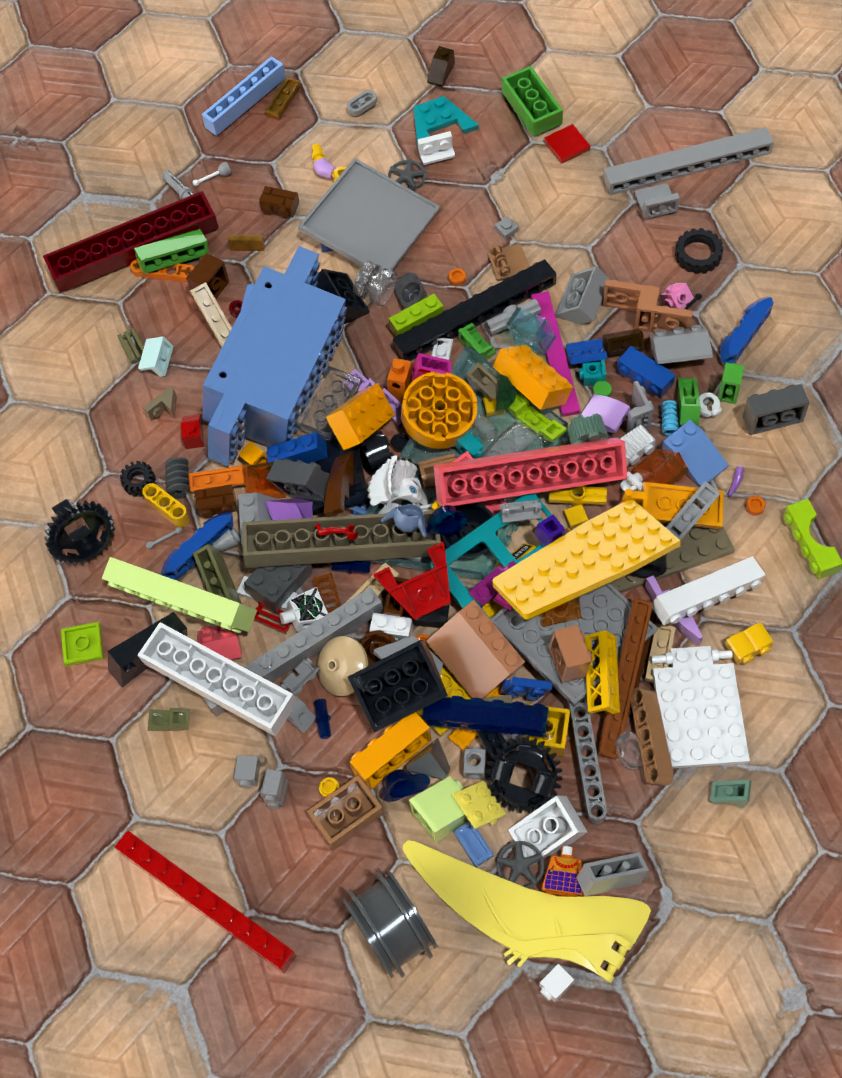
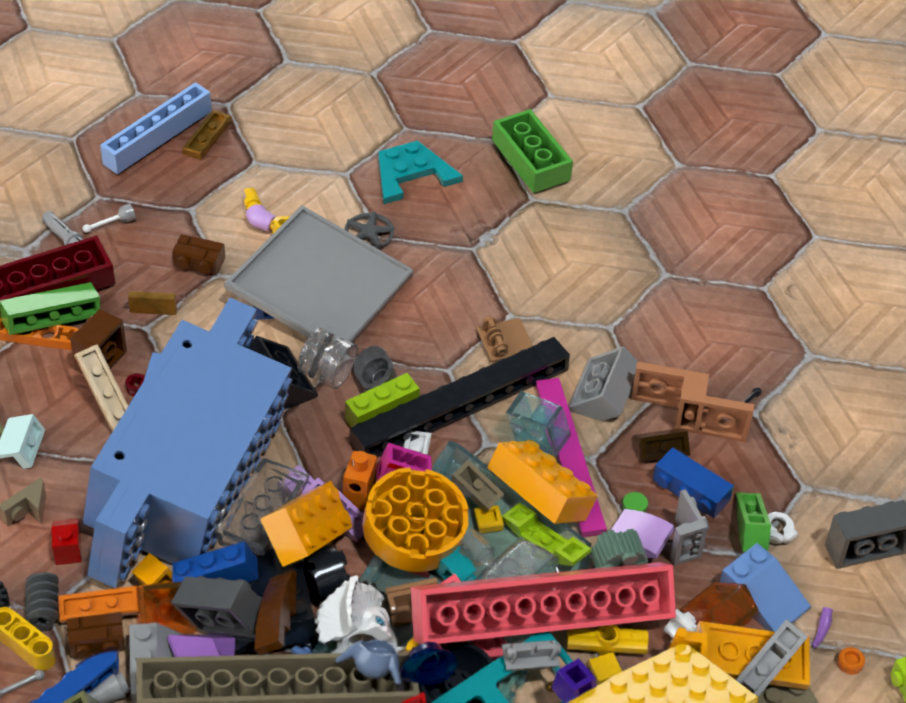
camera: 10 degrees left, 15 degrees down
red piece [315,523,358,540] -> none
light grey plate [347,90,377,116] -> none
black tile [391,433,410,453] -> none
white bracket [418,131,455,165] -> none
dark brown slope [427,46,455,87] -> none
orange tile [449,268,466,286] -> none
bright green hinge [458,323,496,364] -> none
light grey piece [486,299,542,335] -> none
light grey plate [494,216,519,240] -> none
clear green plate [495,374,516,411] -> none
red tile [544,124,591,164] -> none
blue bracket [566,338,607,364] -> none
teal brick [579,359,606,386] -> none
light grey brick [603,127,774,195] -> none
white brick [620,424,656,466] -> none
light grey bracket [635,183,680,219] -> none
light grey slope [650,325,713,364] -> none
bright pink brick [661,283,694,309] -> none
medium azure piece [661,400,679,436] -> none
black tyre [675,228,723,274] -> none
bright green brick [718,363,744,404] -> none
blue brick [720,297,773,364] -> none

